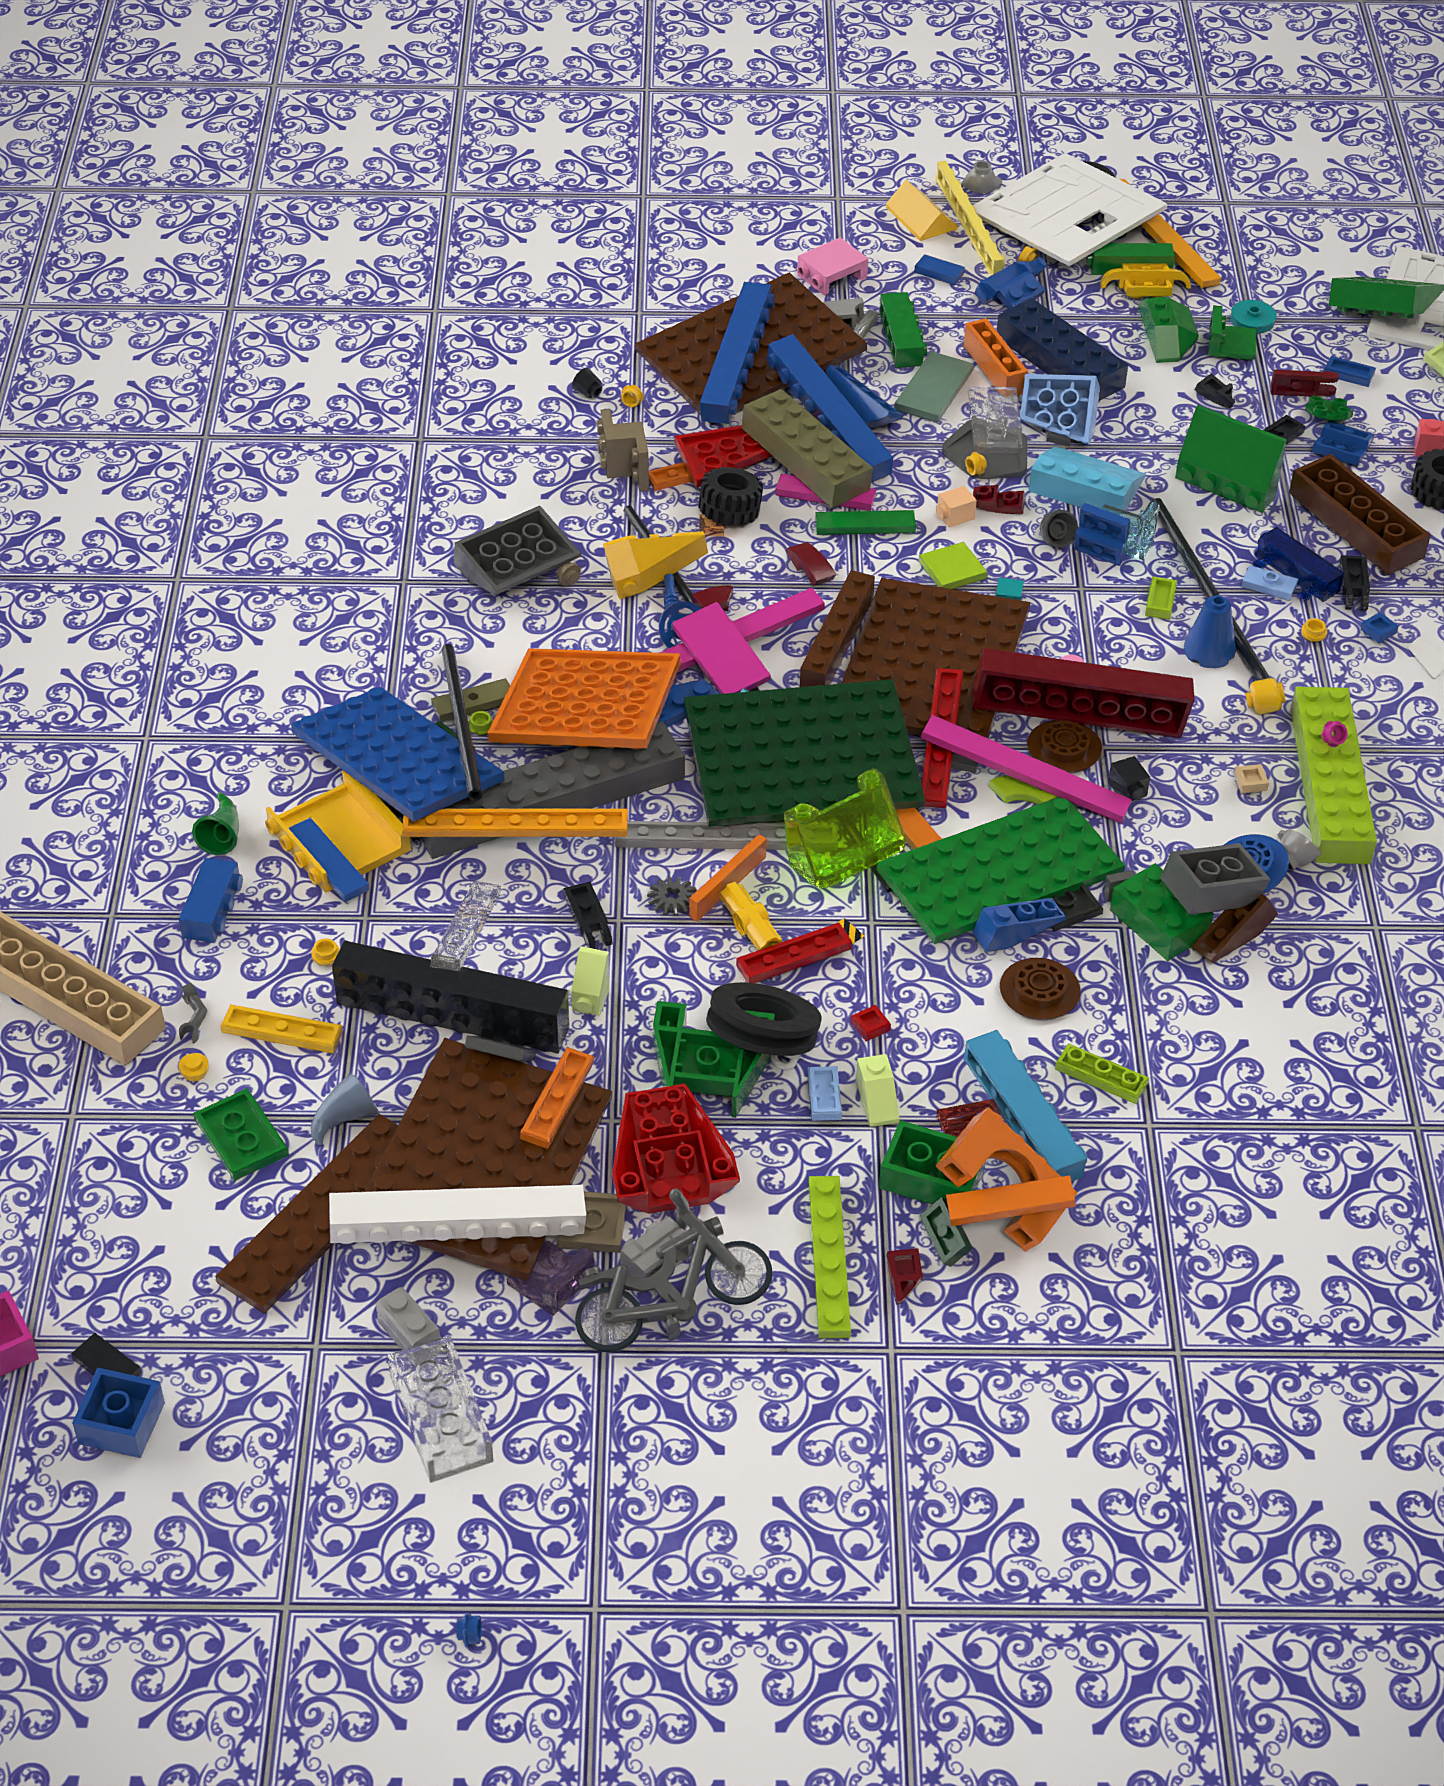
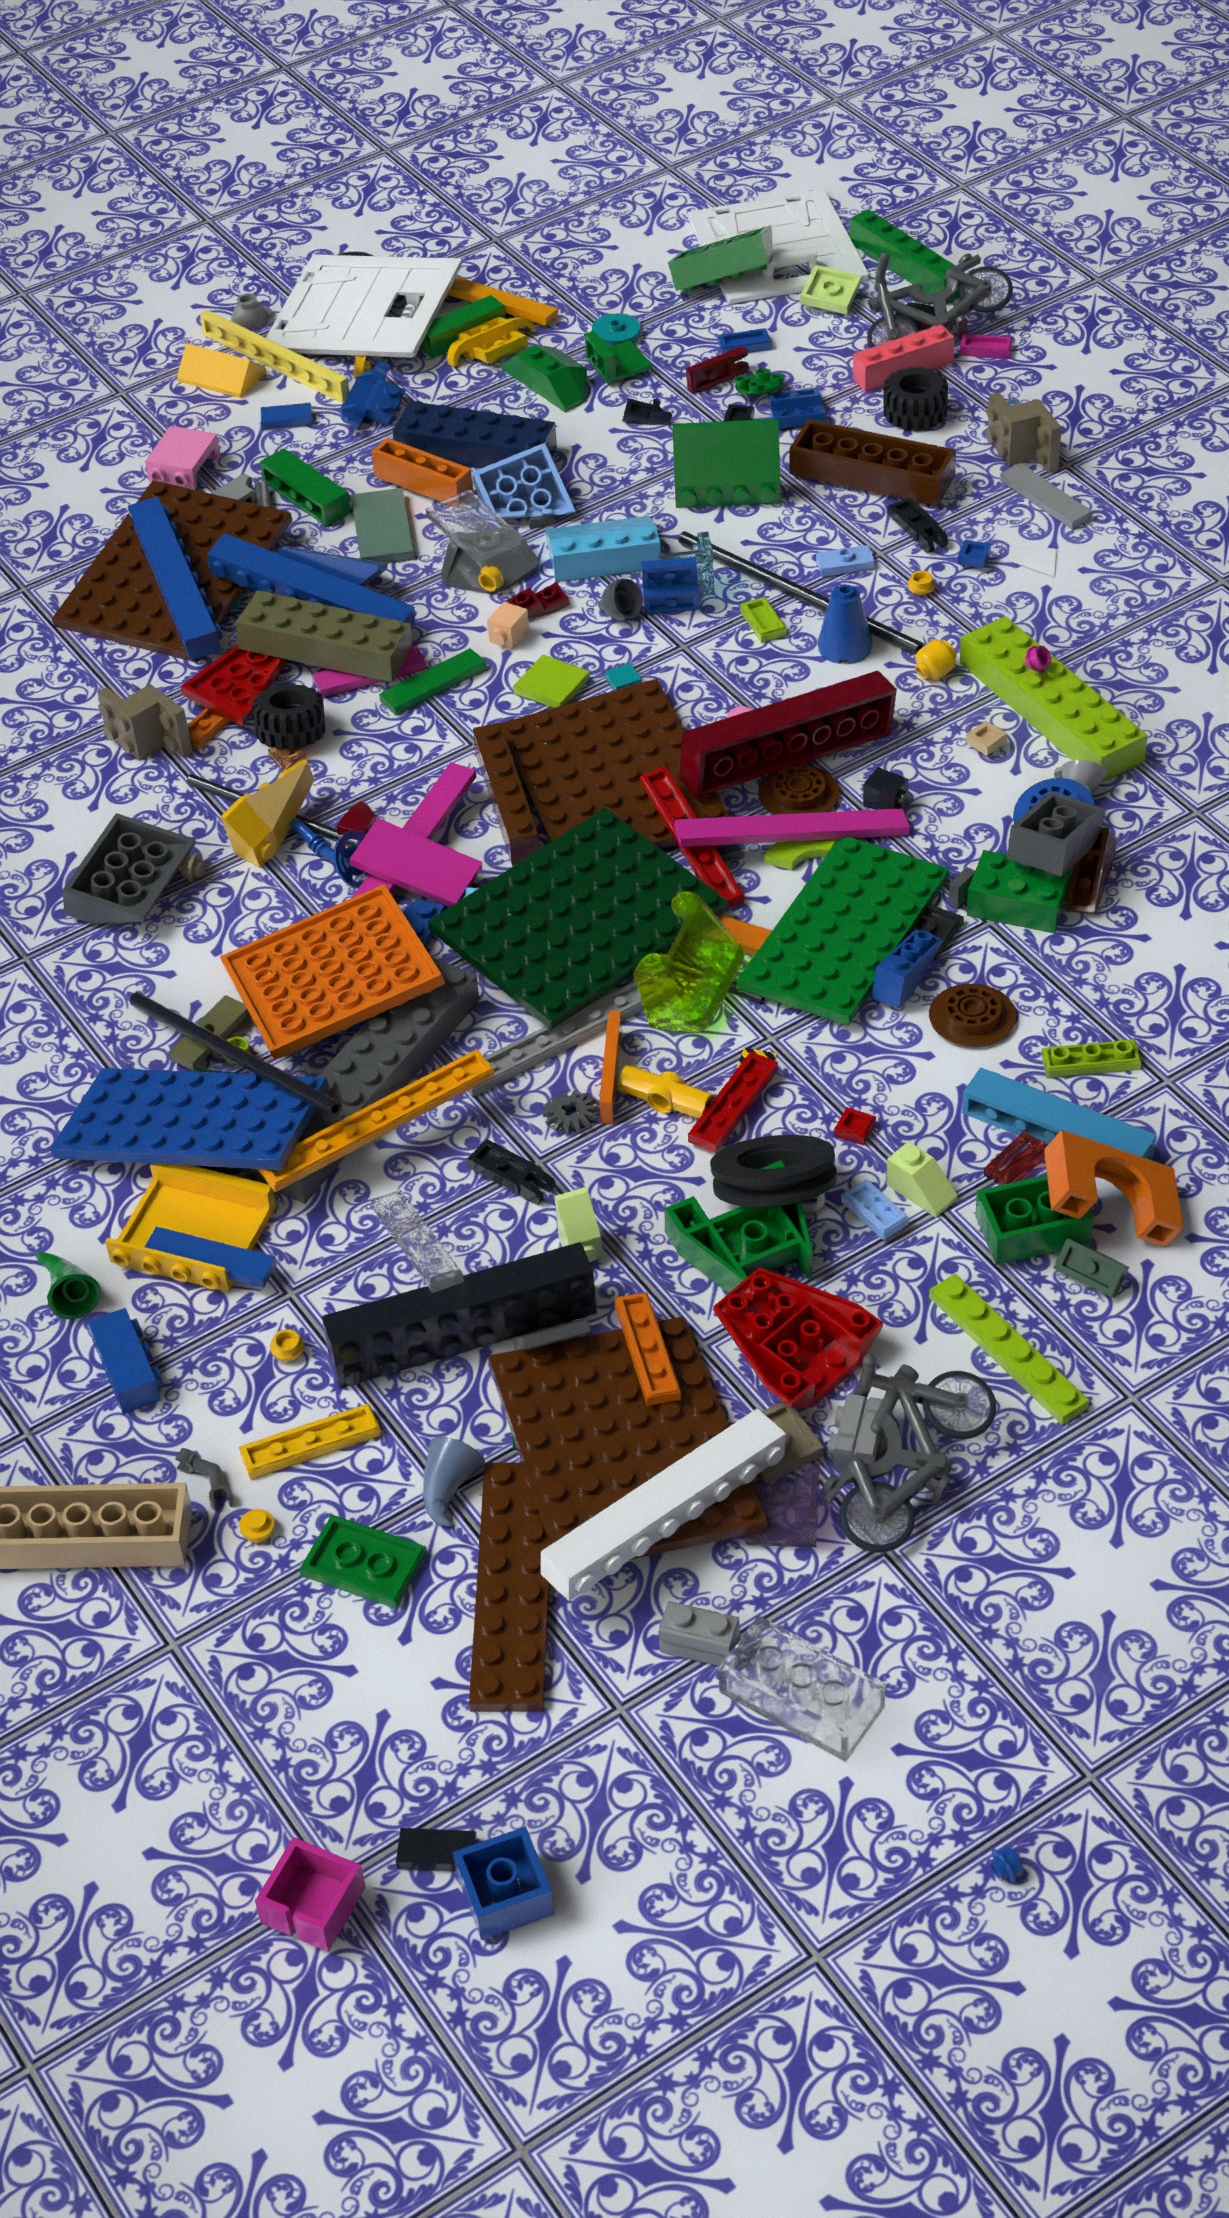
camera: 30 degrees left, 0 degrees up
black hat [572,368,603,398] -> none
yellow plate [621,385,644,407] -> none
dark red slope [785,542,837,586] -> none
dark red slope [886,1248,923,1305] -> none
orange tile [946,1175,1076,1226] -> none
clear blue brick [1252,527,1345,602] -> none

